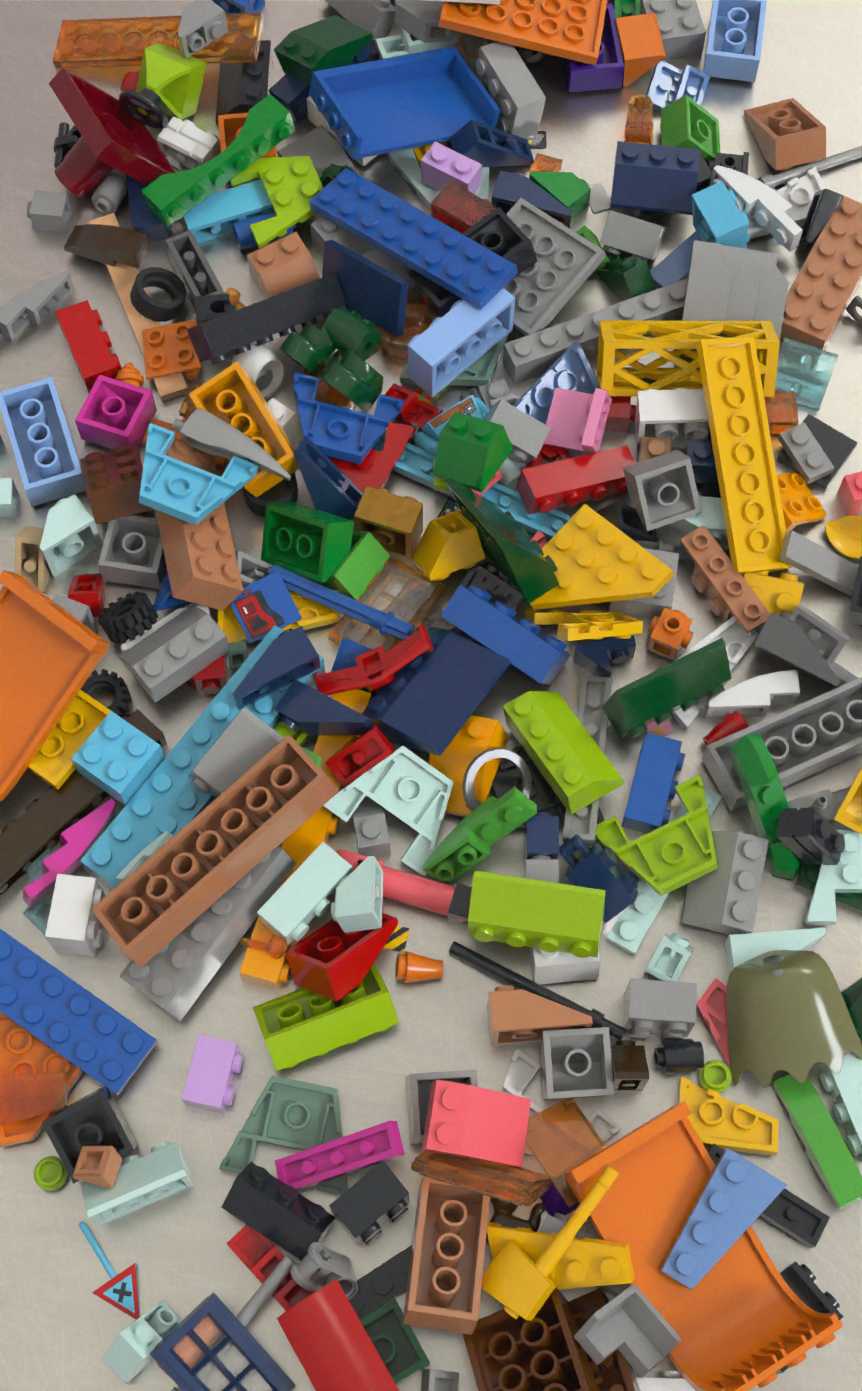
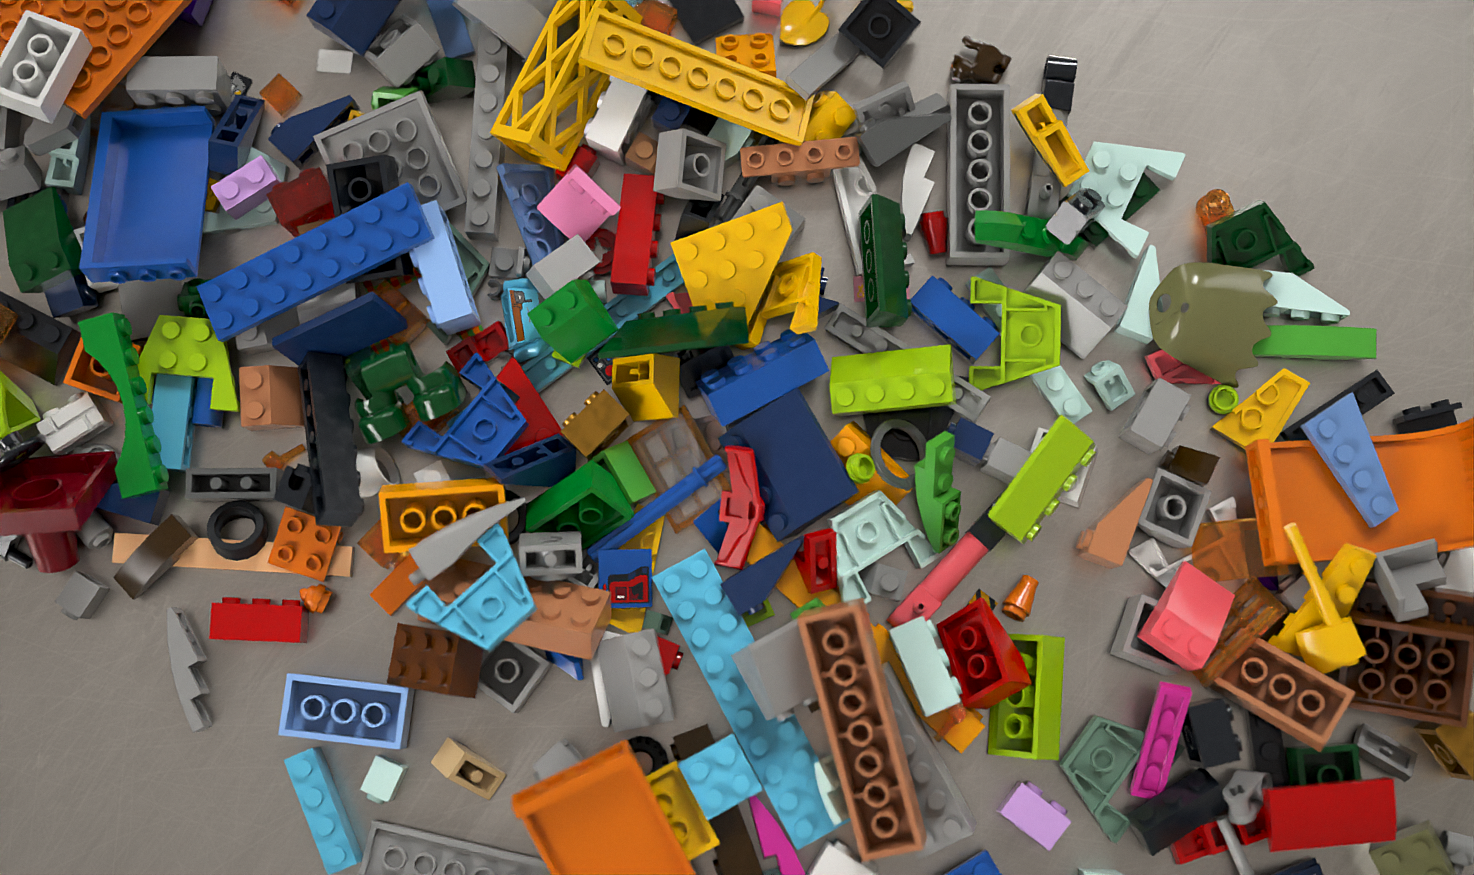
camera: 60 degrees left, 15 degrees up
light aqua slope [40,494,103,578] -> none
red slope [67,573,105,617] -> none
dark pink slope [75,375,157,450] -> none
black tyre [99,591,158,644] -> none
dark blue slope [233,626,321,710] -> none
light aqua slope [331,856,383,933] -> none
black bar [449,941,627,1041] -> none
green slope [529,171,591,219] -> none
dark blue brick [559,834,638,923] -> none
orange brick [647,608,694,661] -> none
black brick [654,1039,704,1074] -> none
light grey plate [778,422,834,484] -> none
none -> light grey brick [519,531,583,581]
none -> lime plate [846,453,875,484]

